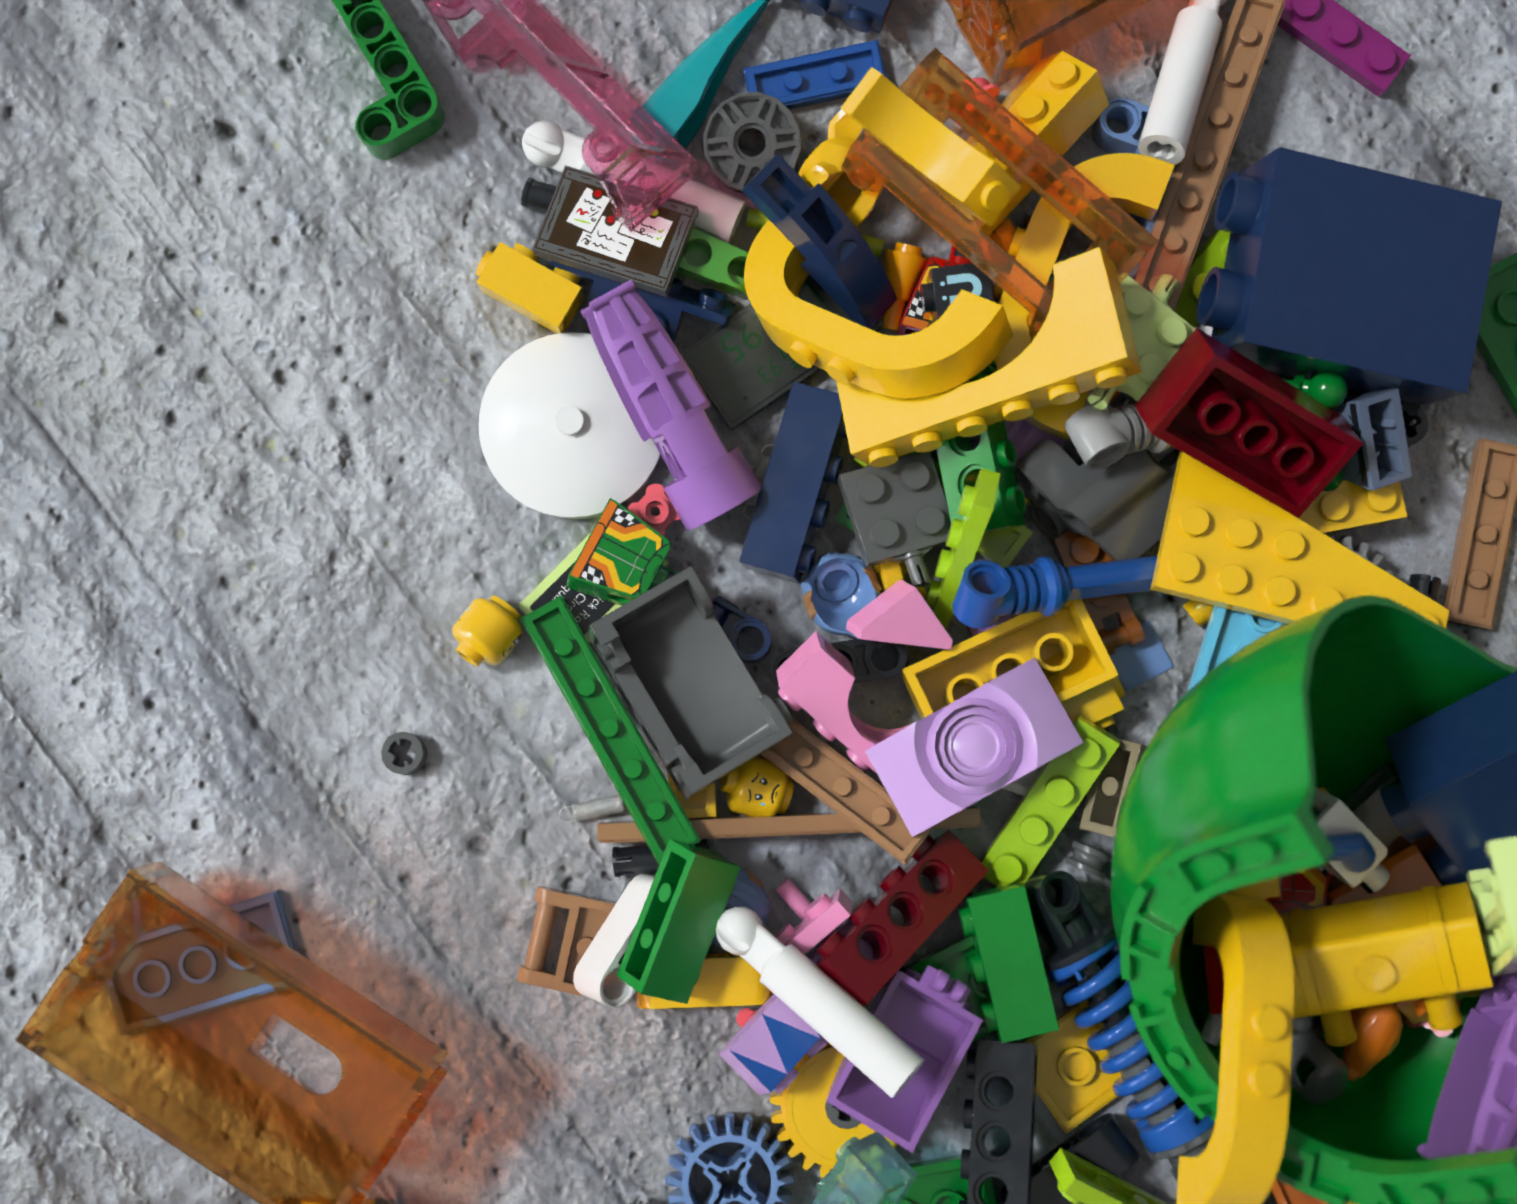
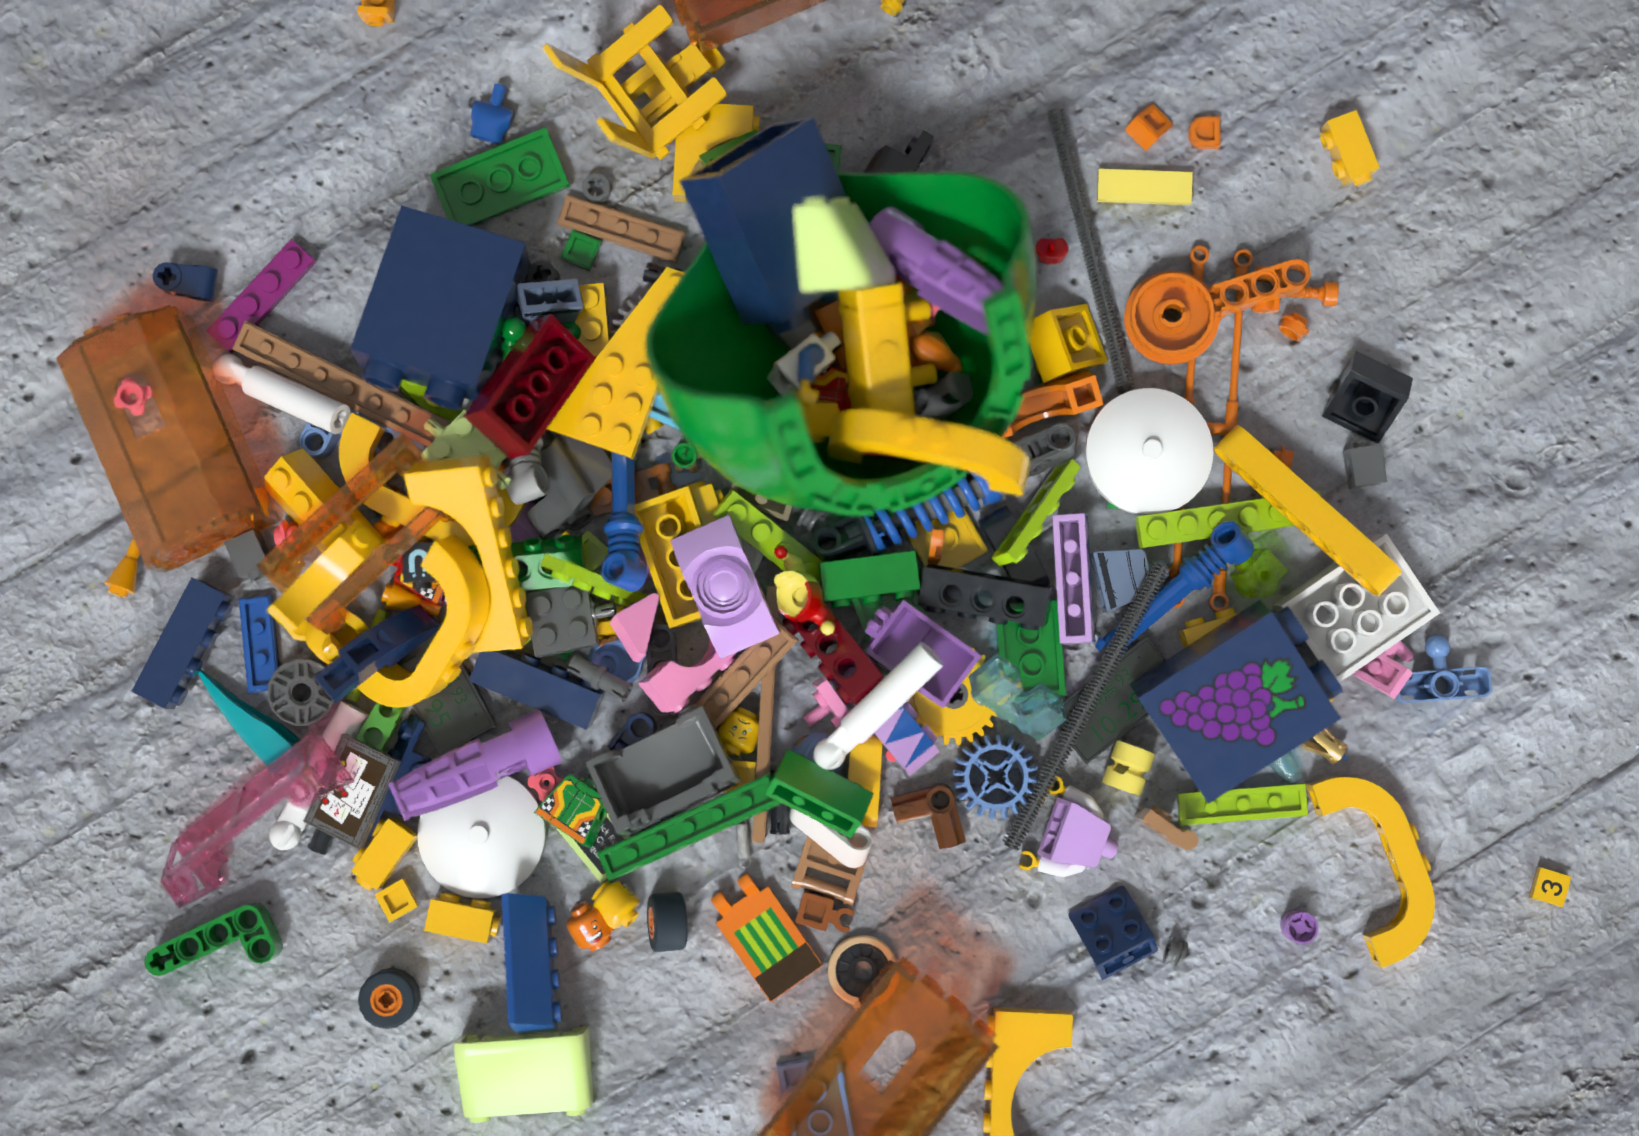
camera: 80 degrees left, 0 degrees up
dark grey bush [381,732,428,775] -> none
none -> dark grey brick [224,529,276,581]
none -> black wheel [358,968,421,1029]
none -> yellow plate [374,878,420,922]
none -> yellow brick [424,893,501,944]
none -> yellowish green windscreen [454,1026,594,1123]
none -> blue slope [502,893,562,1035]
none -> green tile [560,229,602,271]
none -> orange head [566,901,613,951]
none -> dark grey pin [567,653,633,702]
none -> black wheel [647,892,688,952]
none -> green piece [671,442,702,474]
none -> tile [711,872,823,1003]
none -> piece [774,545,836,635]
none -> dark orange plate [795,891,855,932]
none -> black wheel [828,935,898,1006]
none -> reddish brown piece [890,783,966,849]
none -> orange tile [927,529,945,564]

